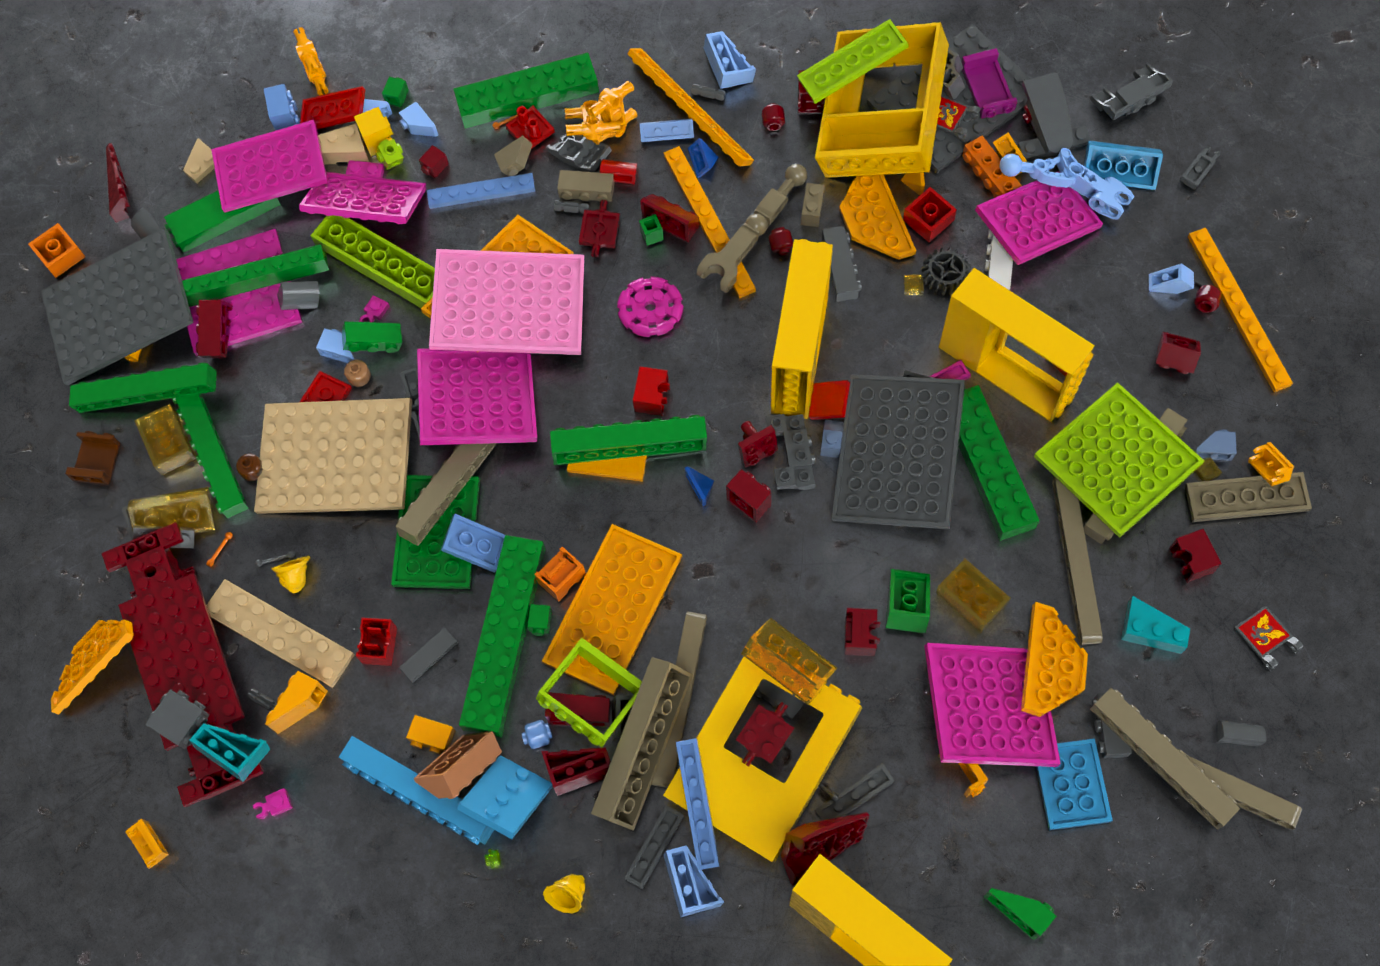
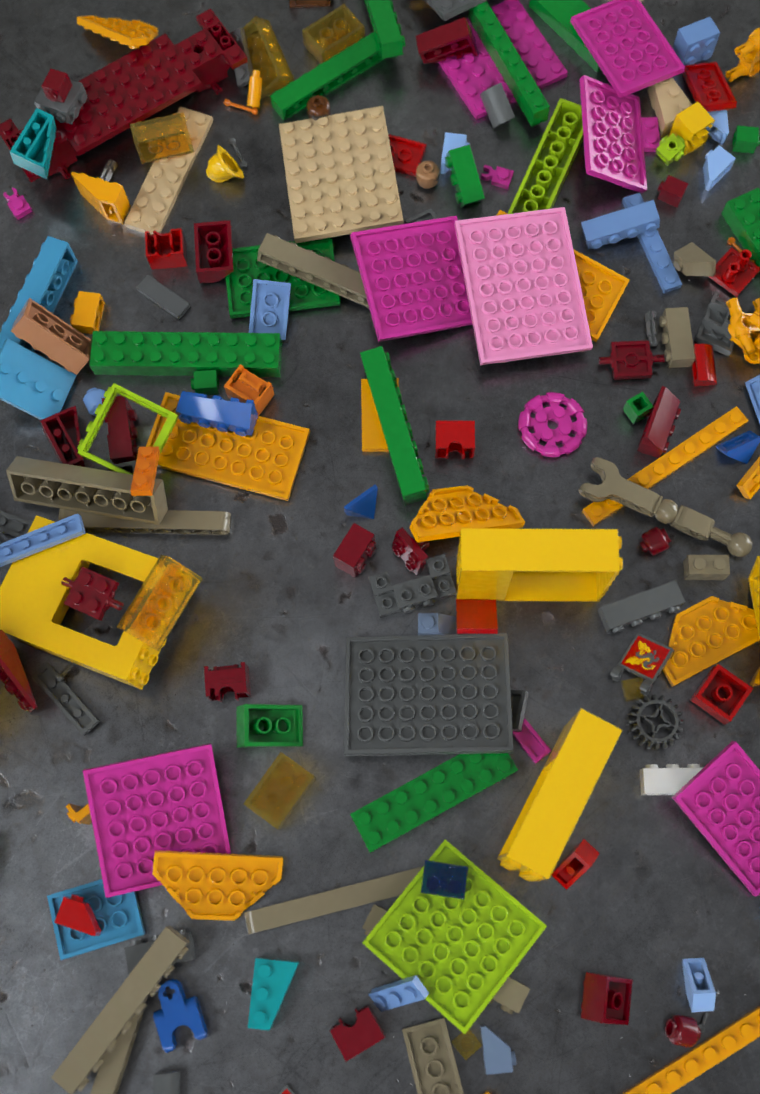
camera: 80 degrees right, 5 degrees up
none -> dark red brick [41,68,72,103]
none -> red slope [54,894,101,936]
none -> clear yellow brick [130,112,194,164]
none -> orange plate [130,446,160,496]
none -> blue piece [153,979,208,1053]
none -> blue wedge [175,391,258,436]
none -> dark red slope [194,220,234,283]
none -> light orange cylinder [247,70,263,108]
none -> medium blue plate [368,975,429,1012]
none -> light orange plate [410,485,525,542]
none -> clear blue plate [420,860,468,900]
none -> medium blue brick [581,200,660,250]
none -> flag [611,632,674,696]

